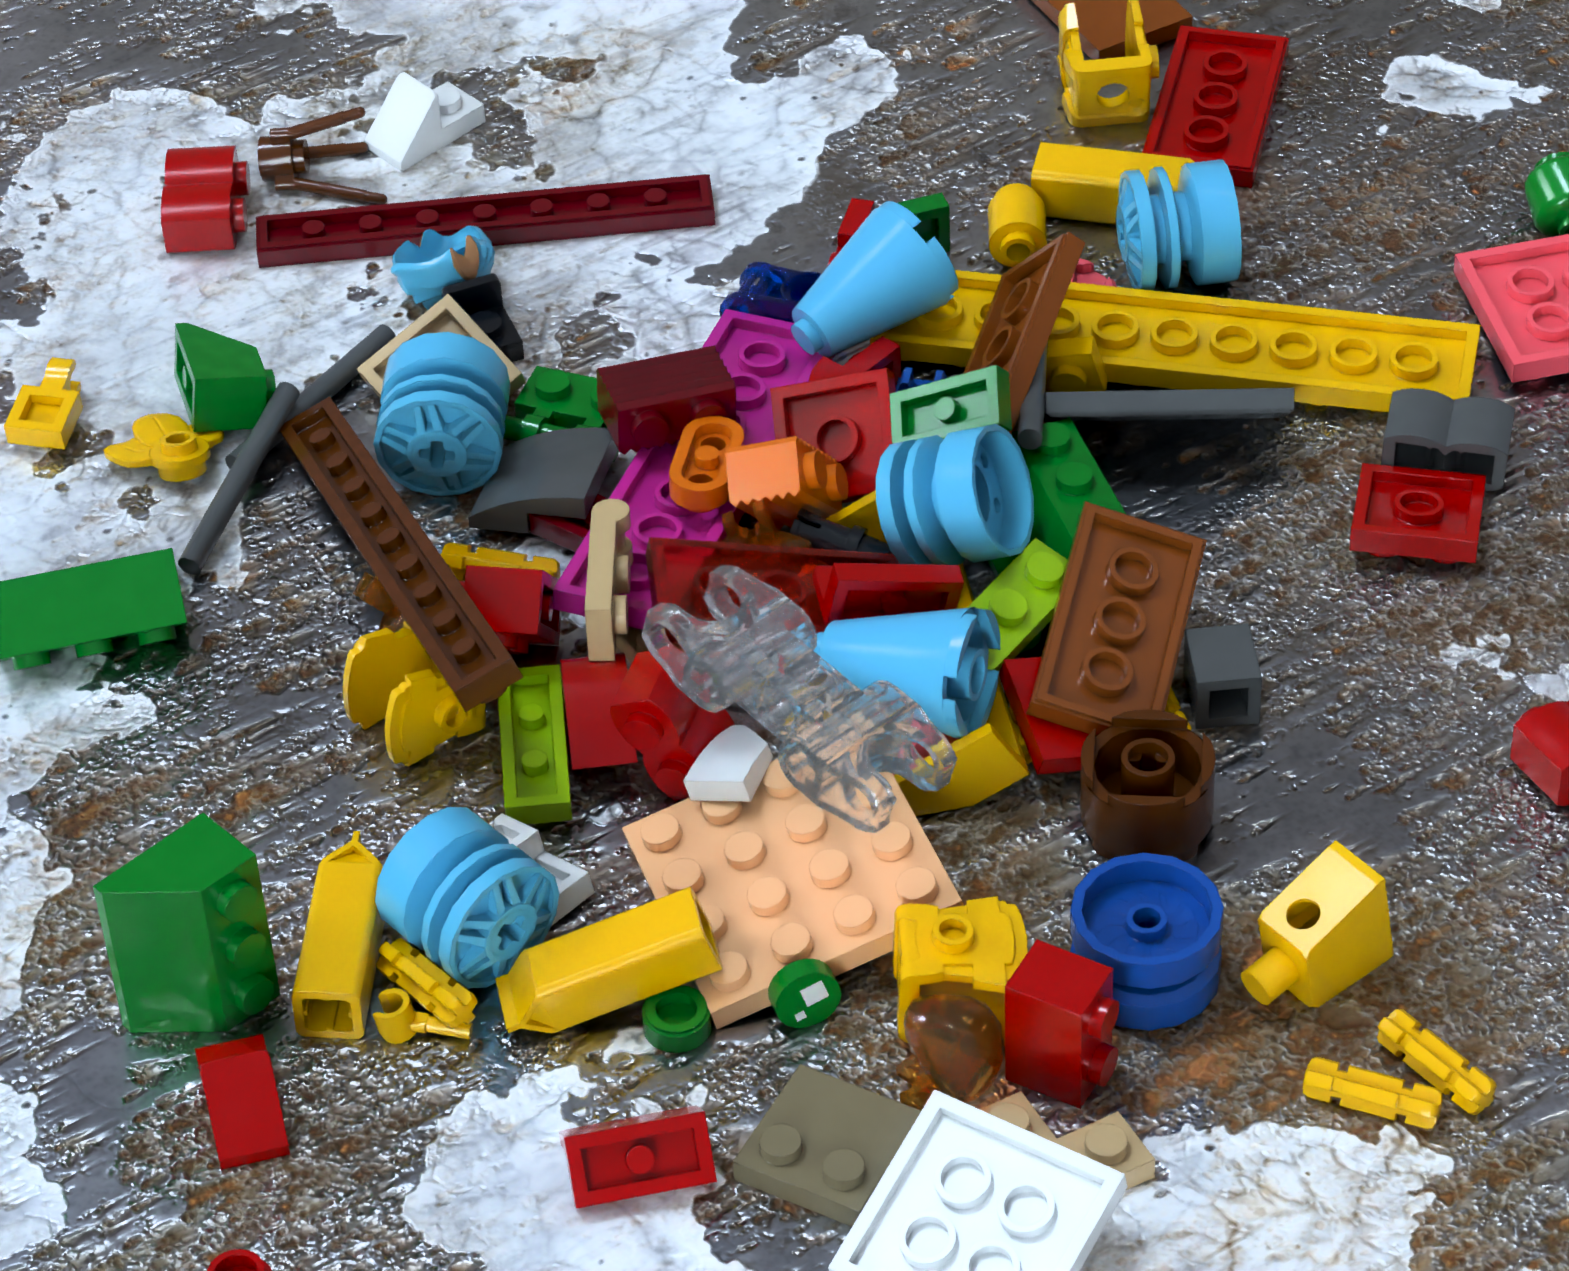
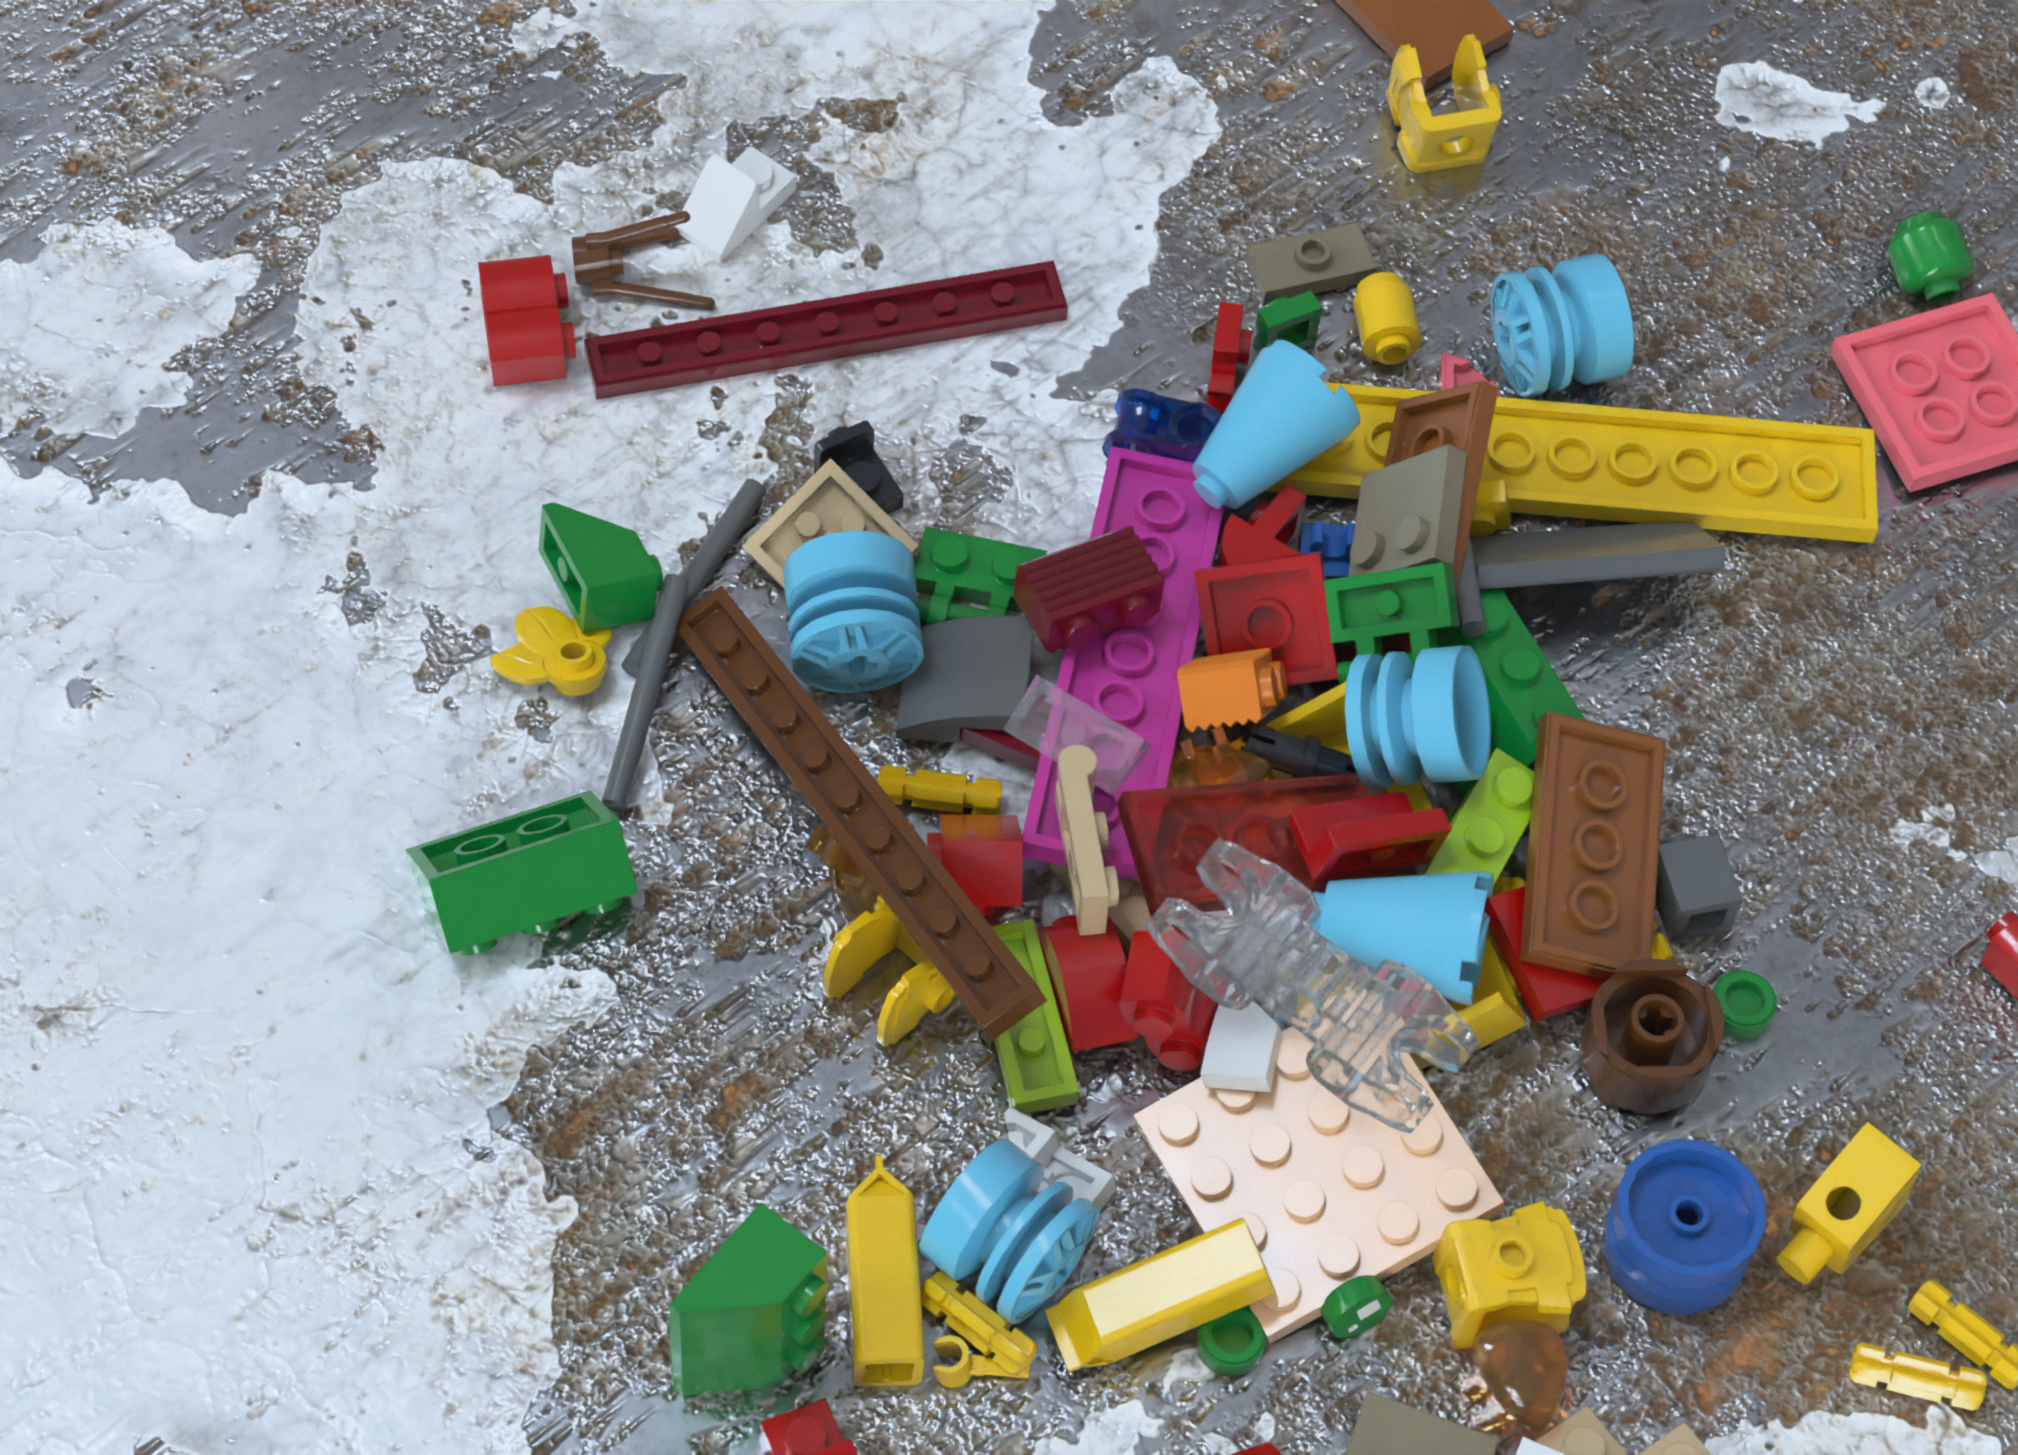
camera: 15 degrees left, 15 degrees up
yellow plate [4,357,83,450] -> none
medium azure hair [391,225,495,310] -> none
orange plate [669,416,744,513] -> none
red brick [1005,939,1119,1109] -> none
yellow piece [1031,142,1195,225] -> none
red tile [1142,25,1289,188] -> none
red plate [1349,463,1486,564] -> none
dark grey brick [1381,388,1515,491] -> none
none -> clear slope [1003,674,1152,796]
none -> dark tan plate [1245,222,1378,305]
none -> dark tan plate [1348,444,1467,576]
none -> green tile [1713,970,1777,1039]

